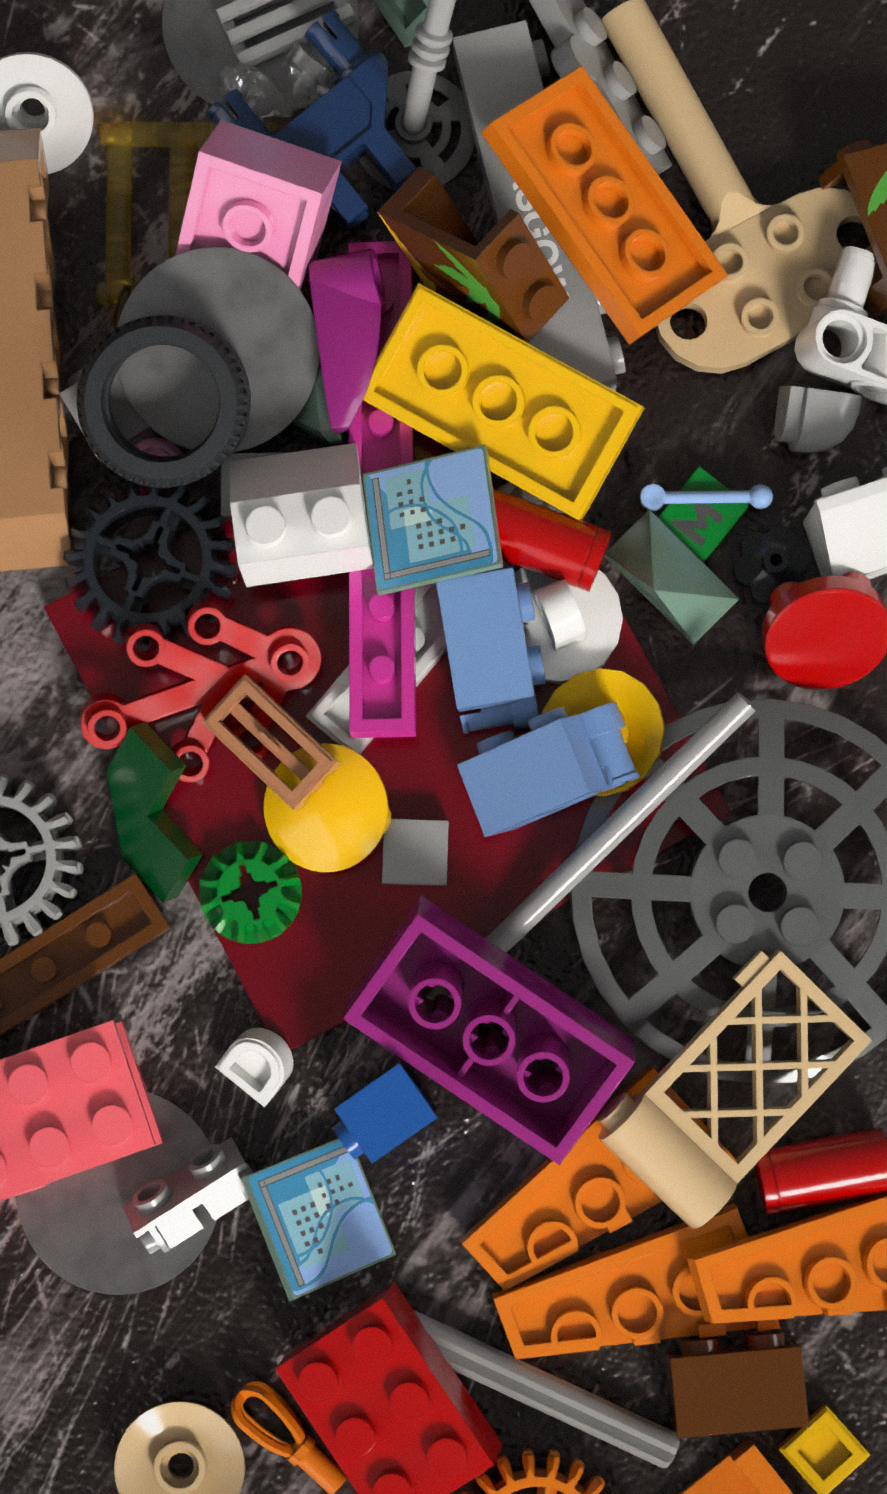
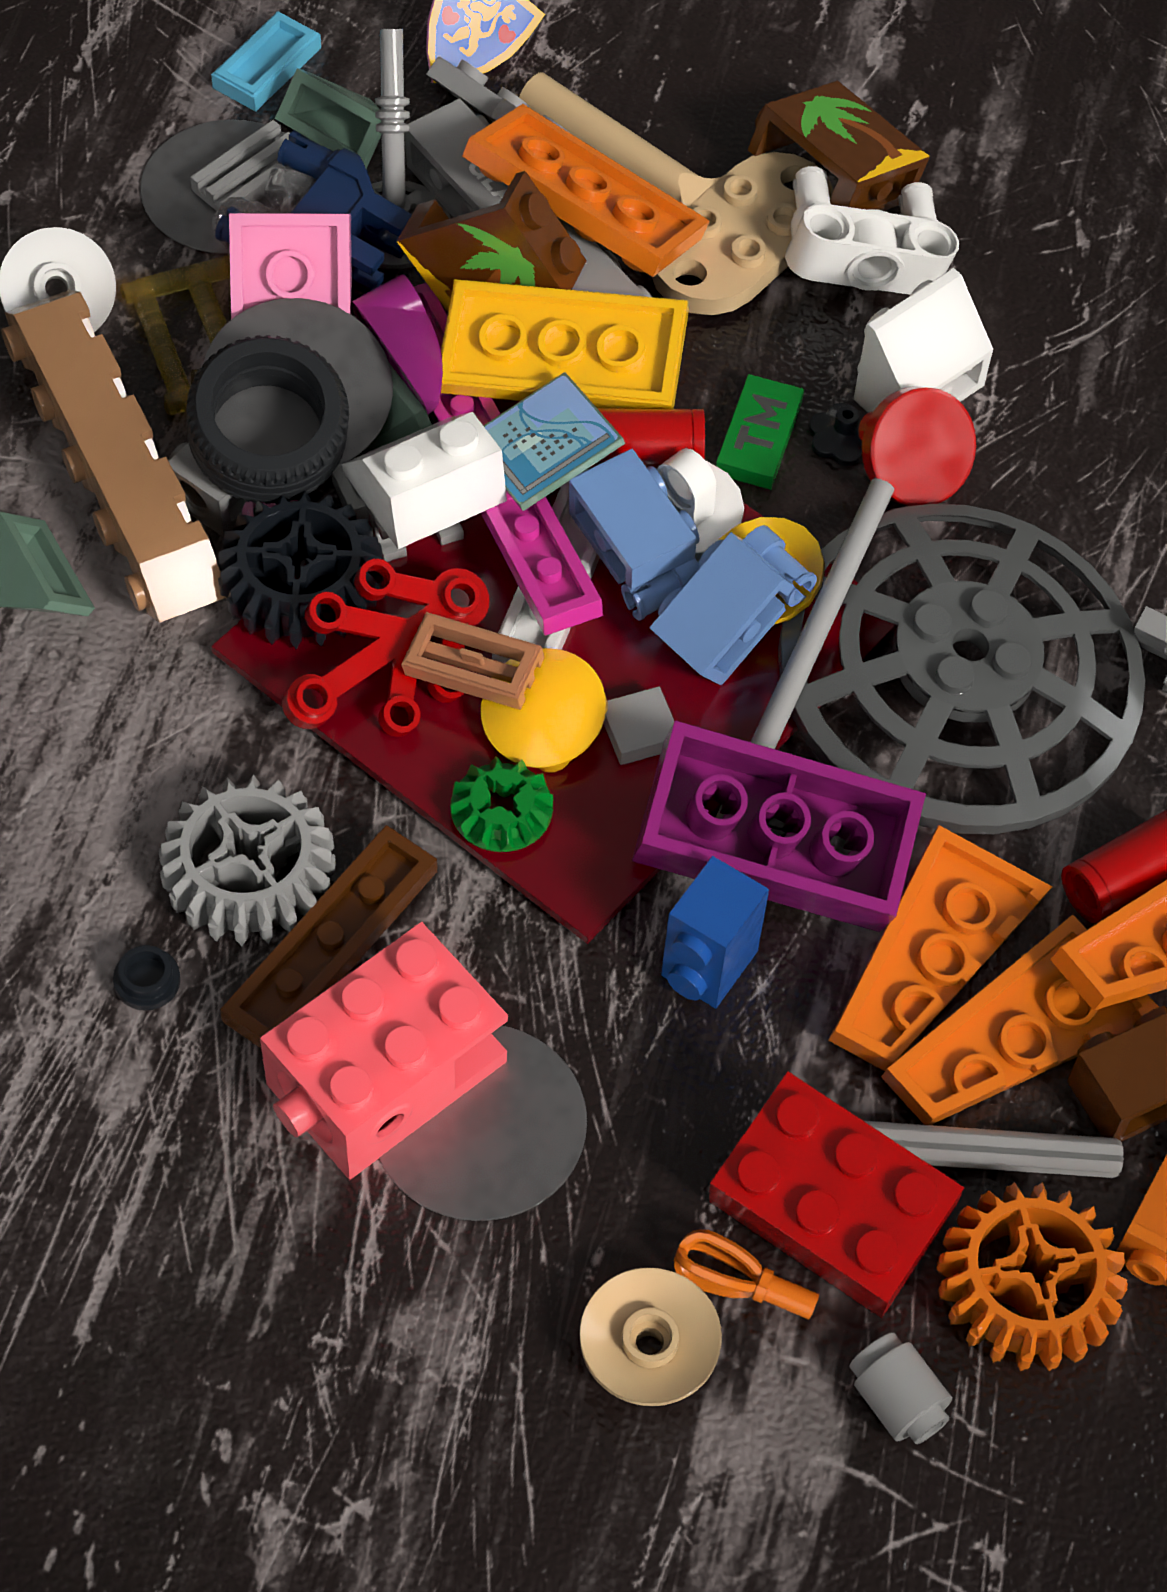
camera: 30 degrees left, 25 degrees down
dark green tile [106,722,203,903] -> none
light grey hinge [122,1137,254,1254] -> none
white tile [215,1028,293,1107] -> none
piece [241,1138,396,1301] -> none
tan piece [598,949,872,1229] -> none
sand green slope [604,510,739,645] -> none
light blue hinge [640,484,773,511] -> none
light grey piece [774,386,862,453] -> none

